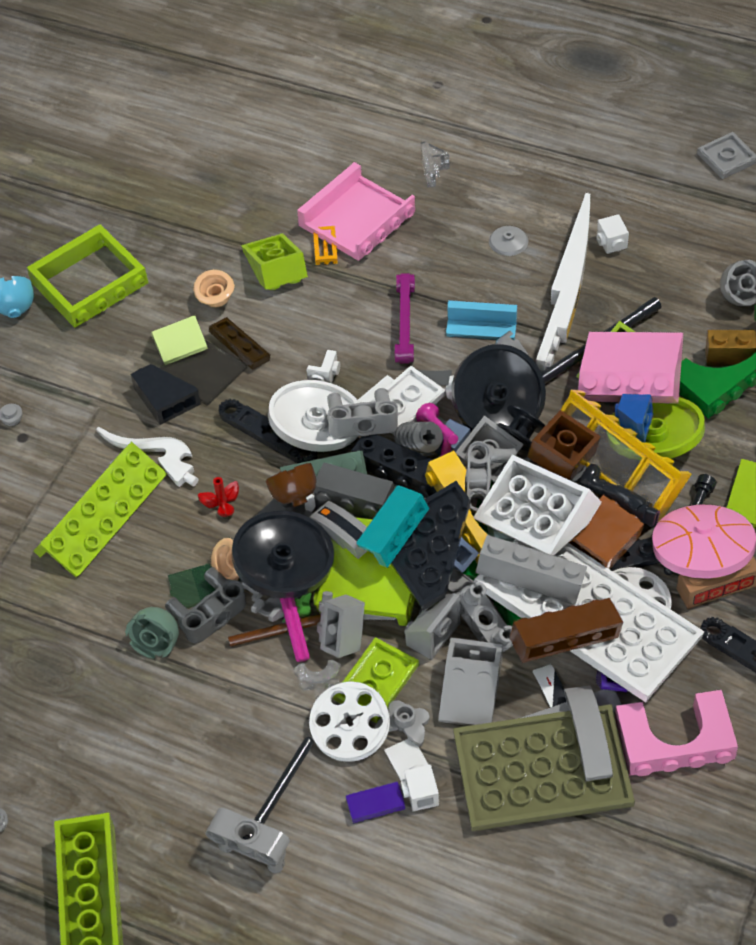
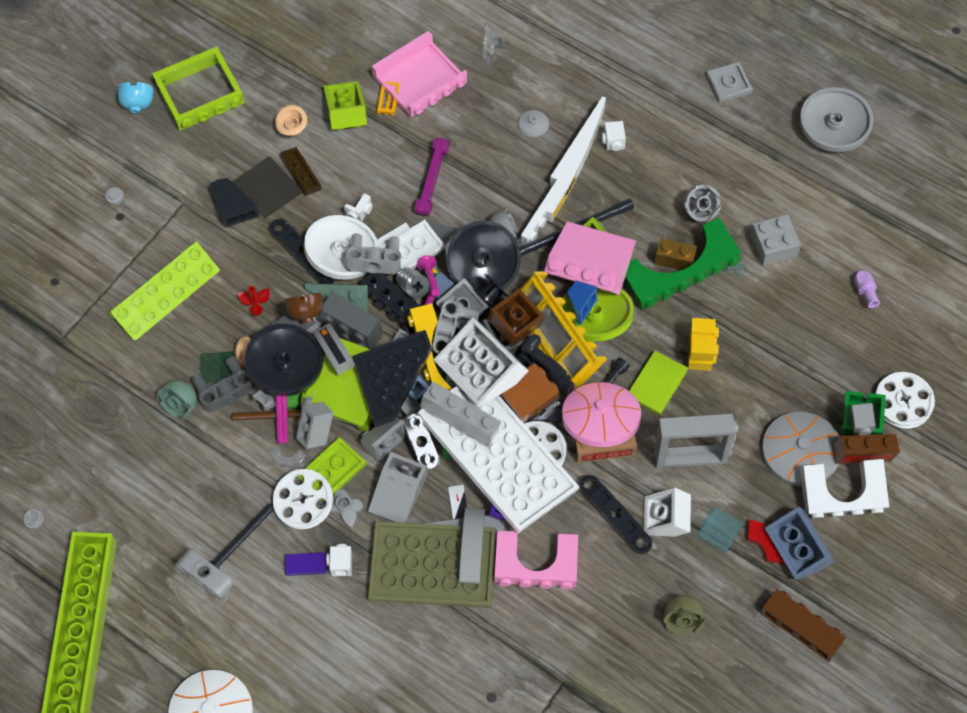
camera: 10 degrees right, 10 degrees up
white piece [96,427,199,487] -> none
yellowish green slope [151,315,208,365] -> none
teal panel [356,485,429,568] -> none
white sticker [384,739,428,782] -> none
medium azure panel [446,301,517,340] -> none
reddish brown brick [509,598,623,663] -> none

